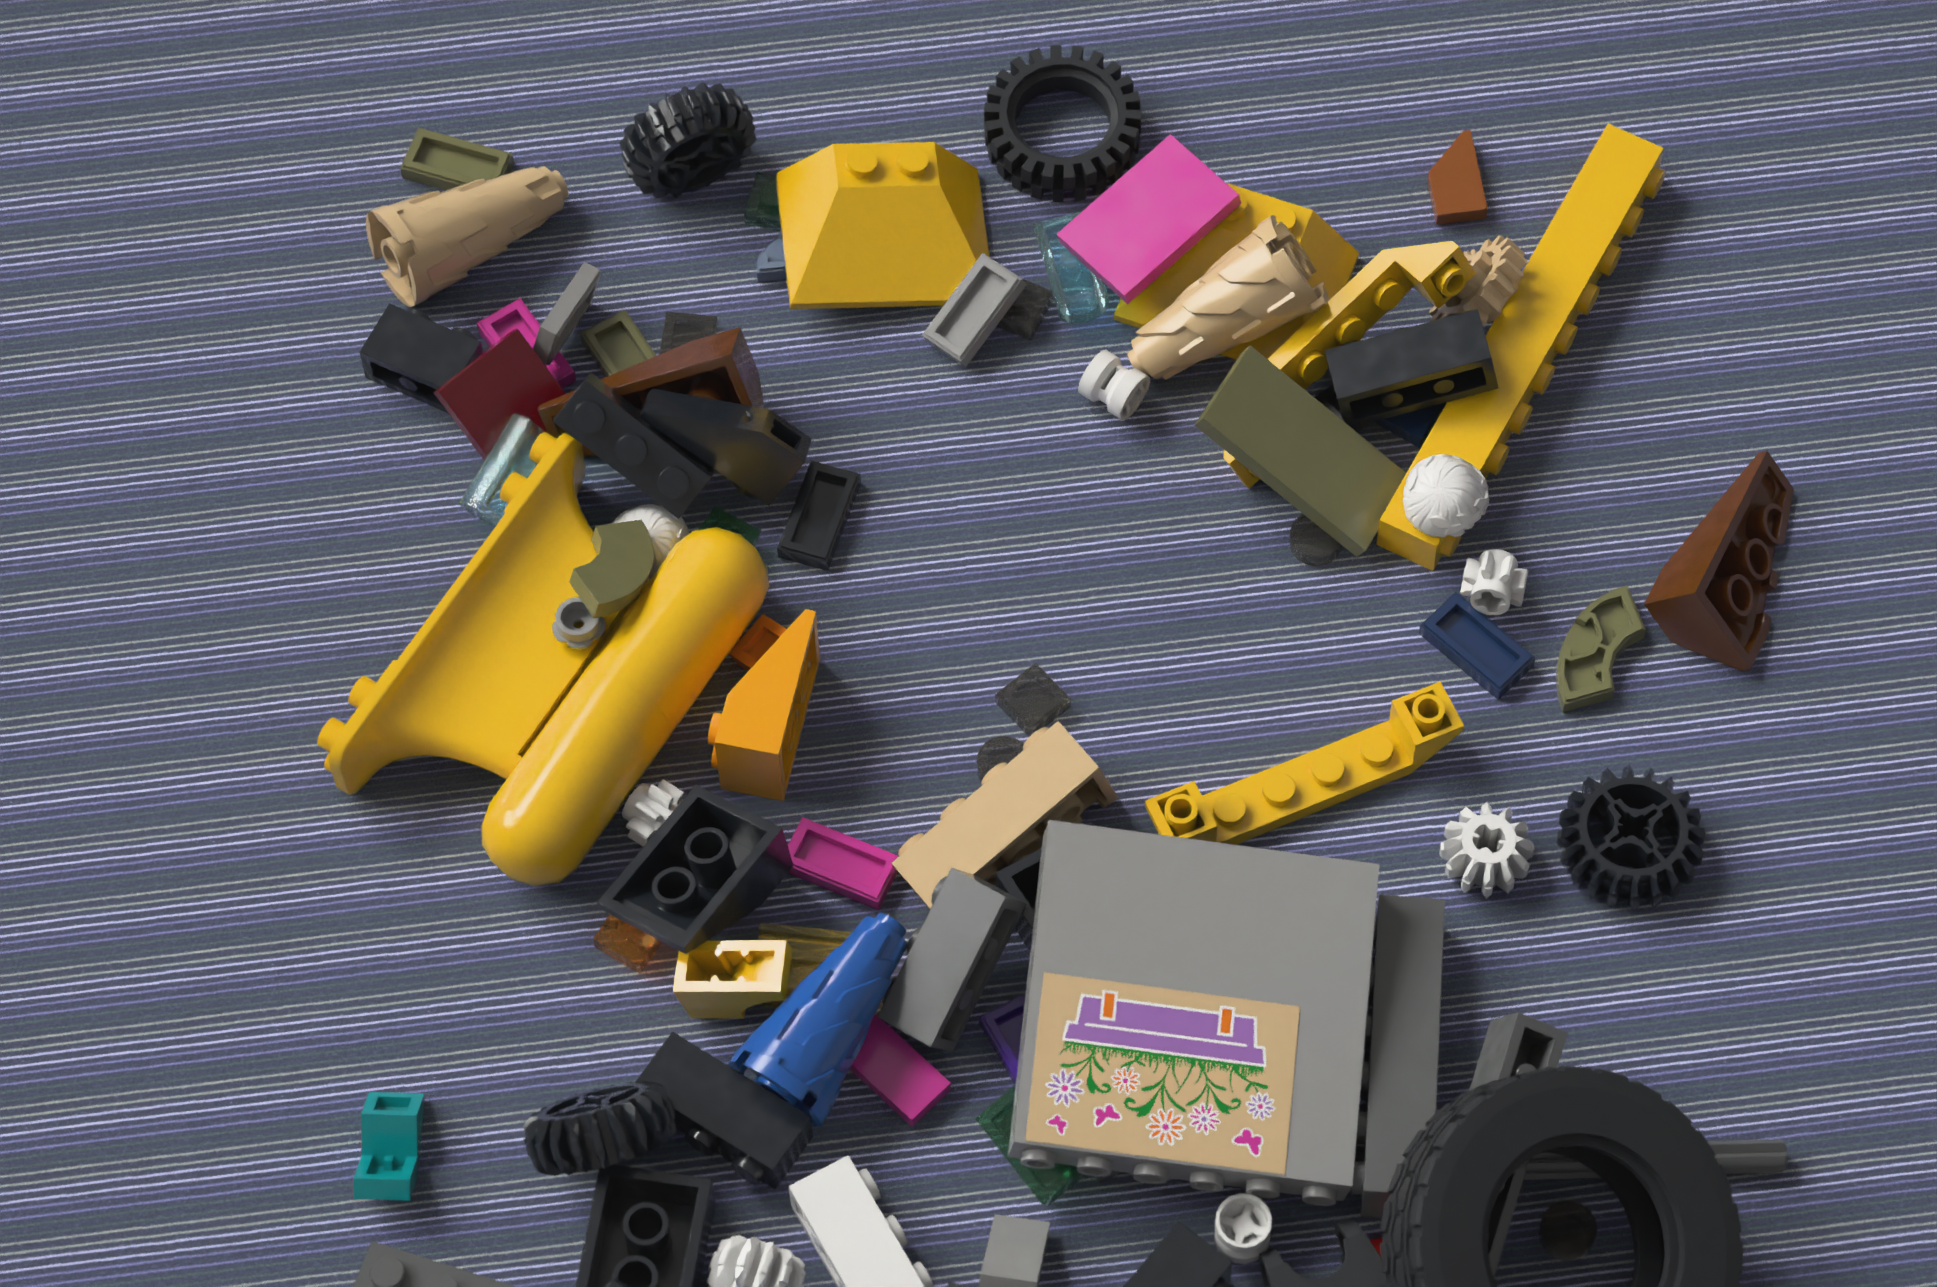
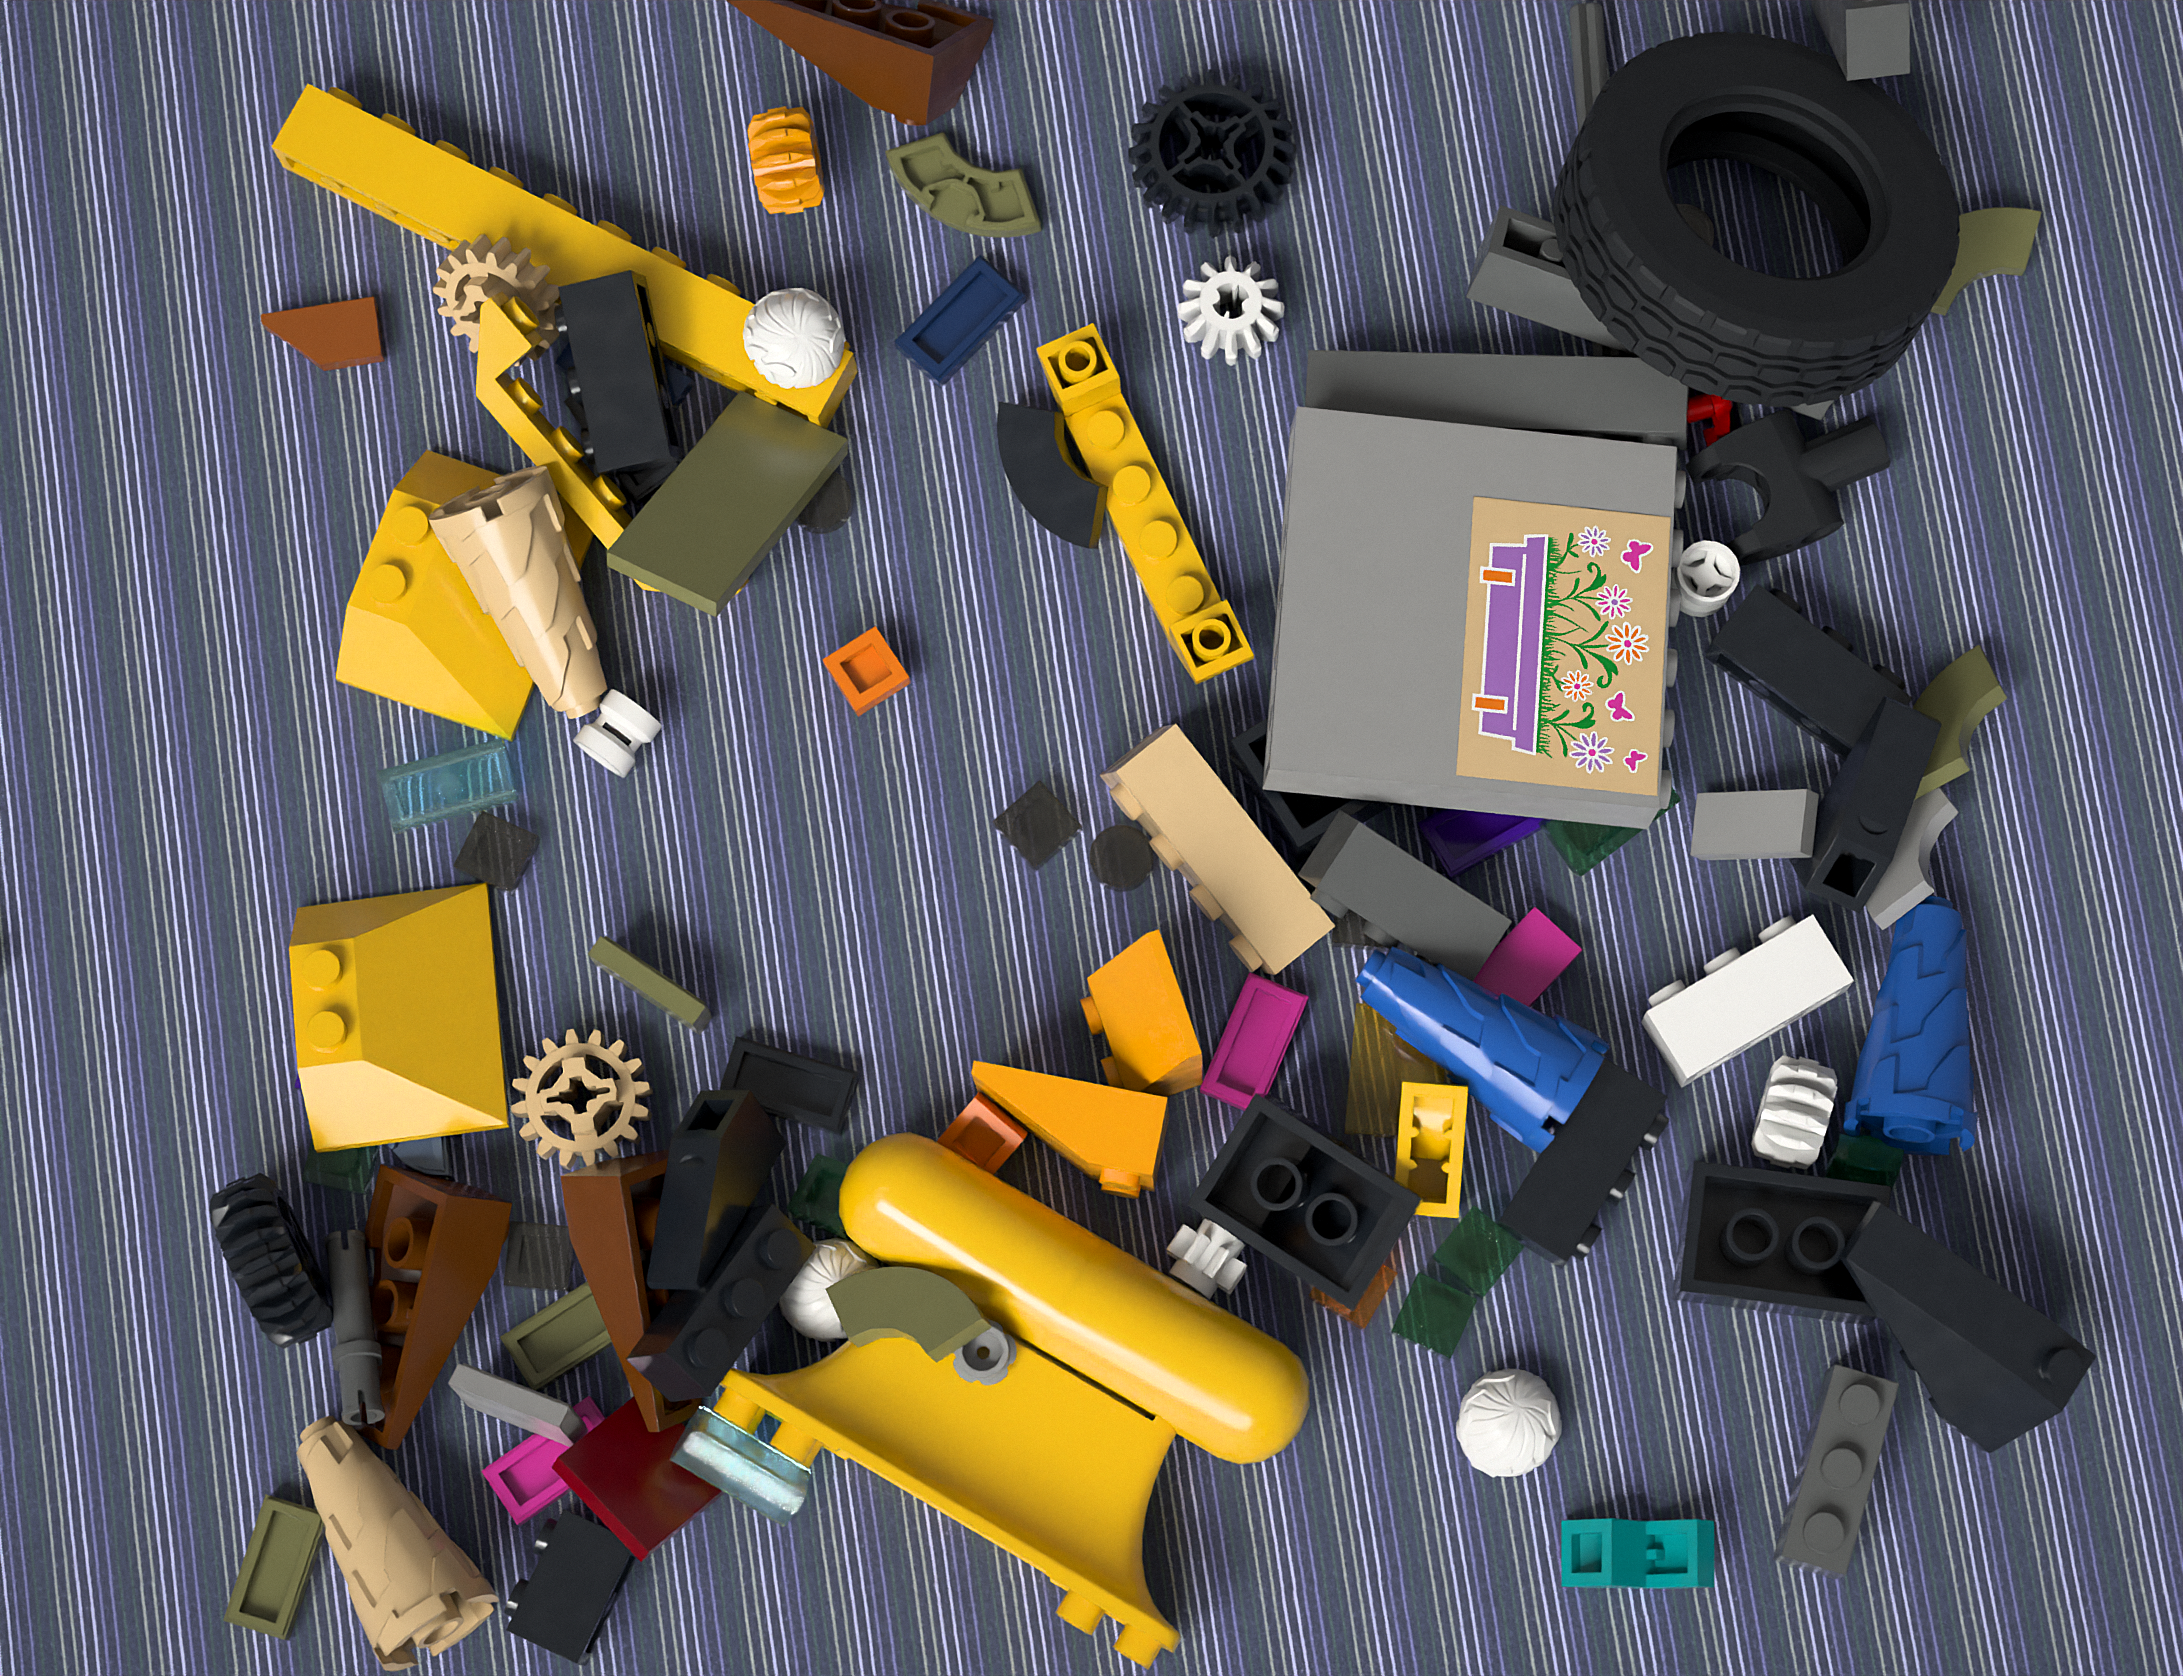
camera: 85 degrees left, 15 degrees up
black gear [523,1080,677,1176] -> none
light grey tile [922,253,1027,367] -> none
black tyre [984,45,1142,202] -> none
dark pink tile [1057,134,1242,304] -> none
white gear [1460,549,1528,615] -> none
none -> dark grey pin [324,1230,385,1425]
none -> reddish brown wedge [353,1164,513,1450]
none -> tan gear [511,1029,653,1170]
none -> olive tile [588,936,712,1035]
none -> light orange gear [747,106,825,215]
none -> orange plate [822,626,911,717]
none -> black tile [997,401,1109,549]
none -> light orange slope [1080,929,1203,1097]
none -> clear green plate [1390,1272,1478,1361]
none -> clear green plate [1432,1205,1525,1299]
none -> white hair [1456,1369,1562,1477]

